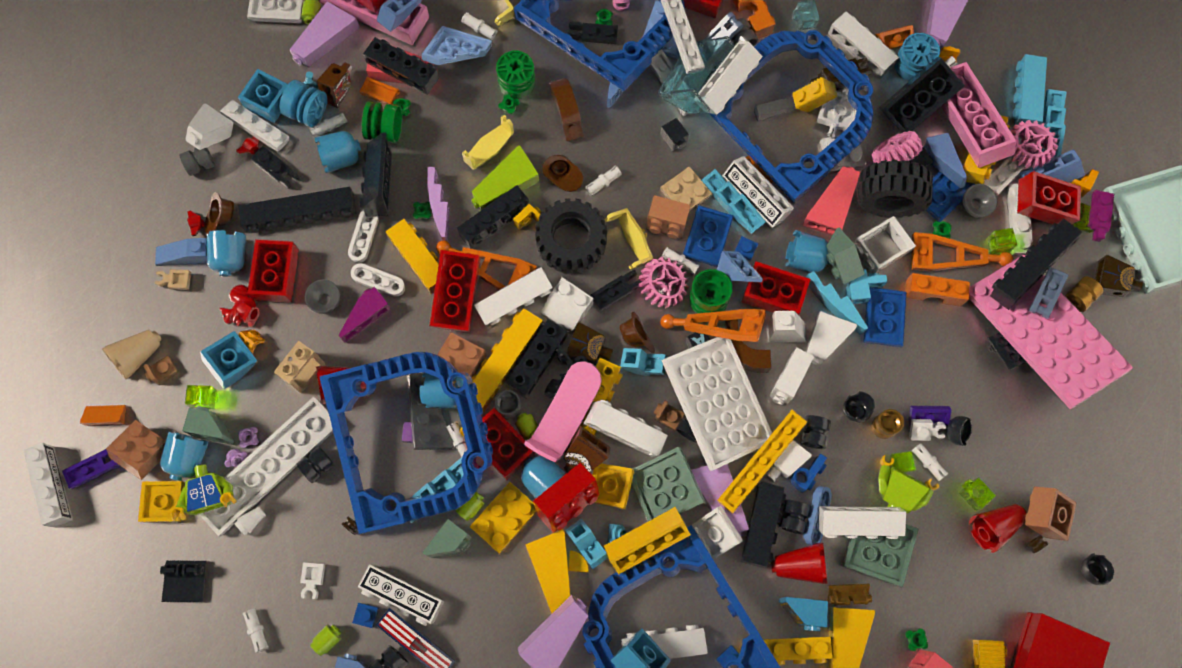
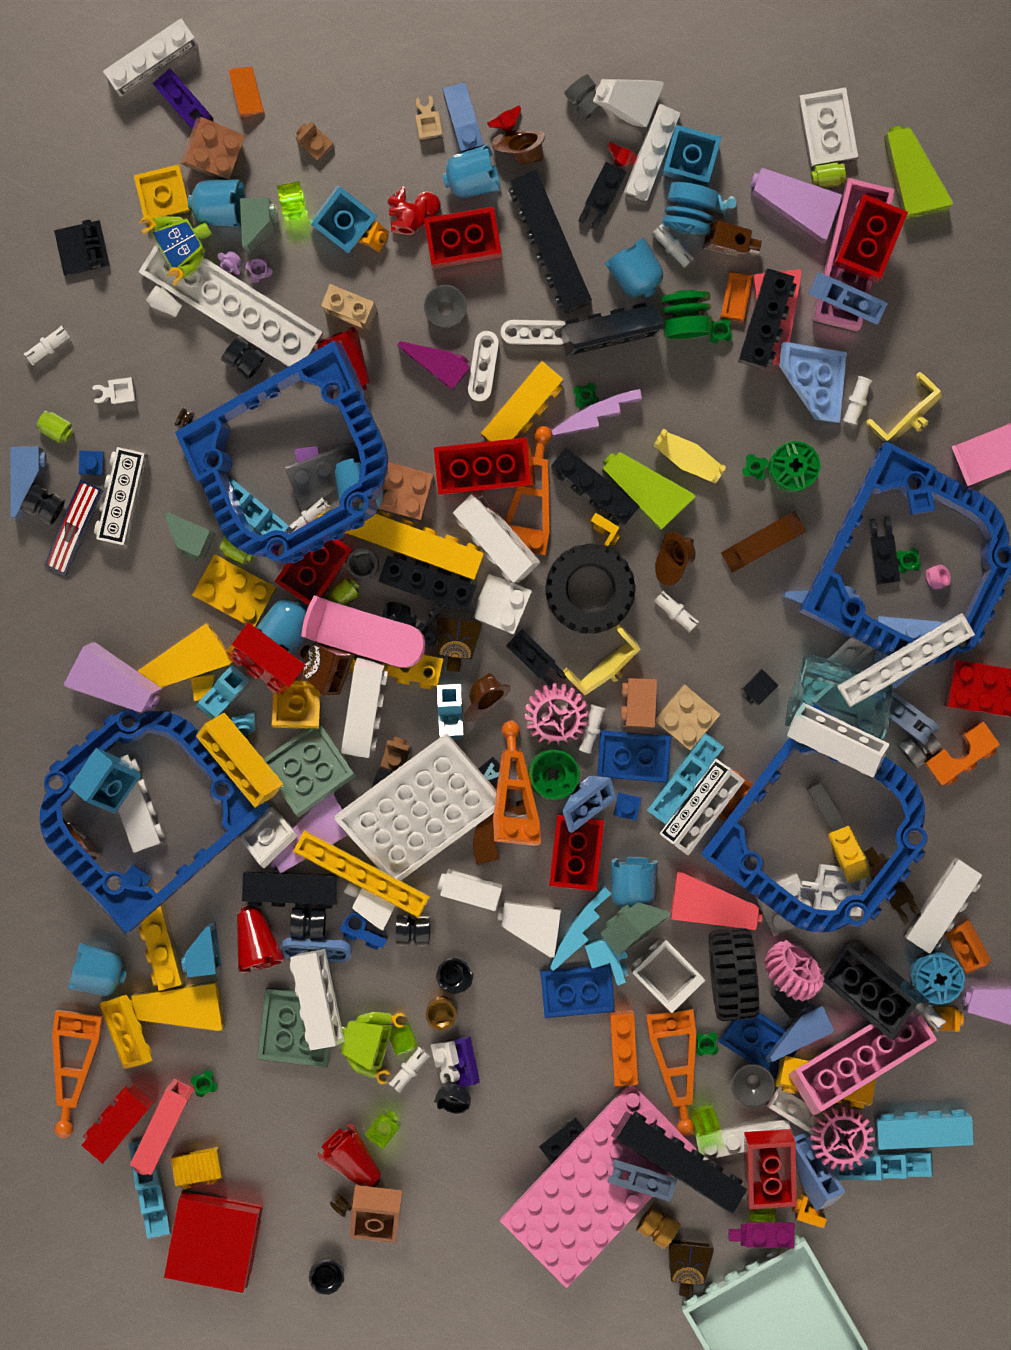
camera: 75 degrees right, 15 degrees up
tan cone [102,330,162,379] -> none
white slope [767,311,807,342] -> none
clear light blue brick [793,0,819,30] -> none
pearl gold hinge [827,583,872,606] -> none

